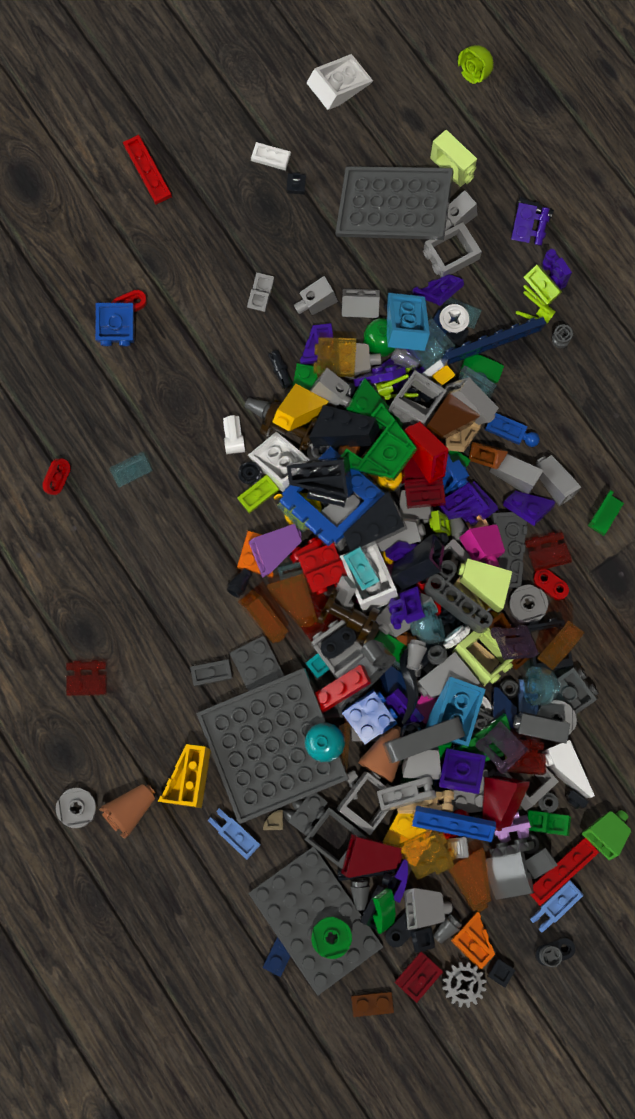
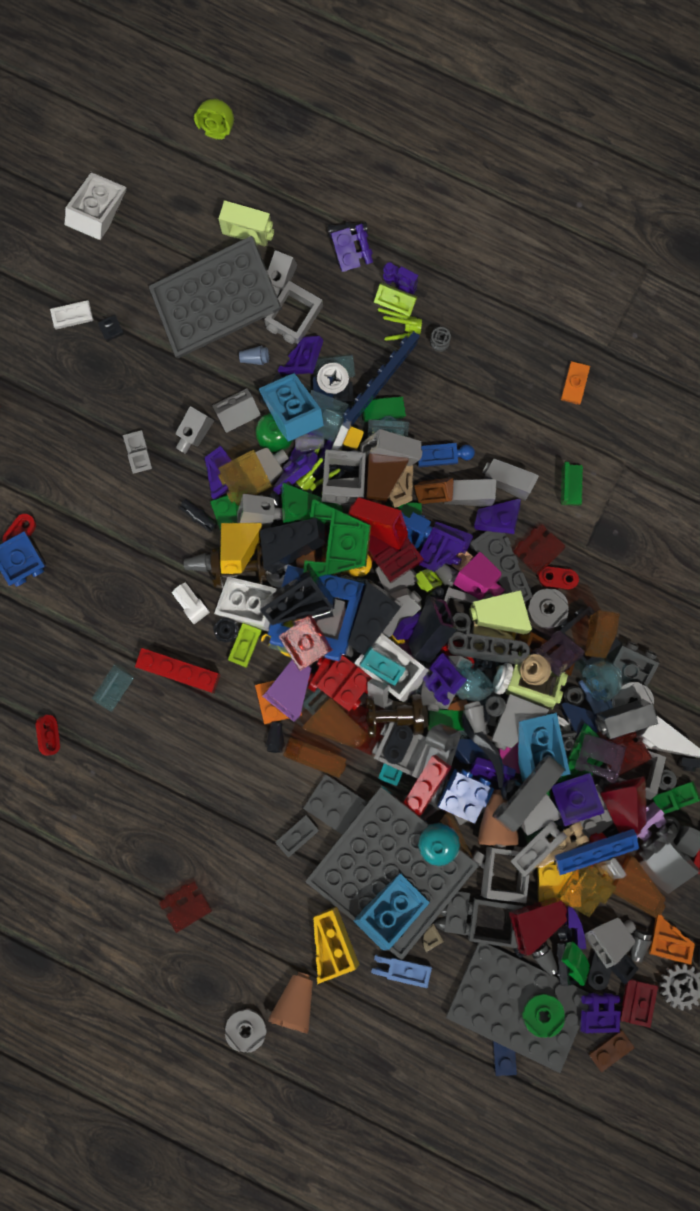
camera: 25 degrees left, 5 degrees up
none -> red arch [135,648,220,694]
none -> sand blue cone [239,346,269,365]
none -> clear red plate [278,615,333,671]
none -> dark azure slope [353,874,430,950]
none -> tan plate [520,654,551,685]
none -> dark purple plate [580,993,621,1033]

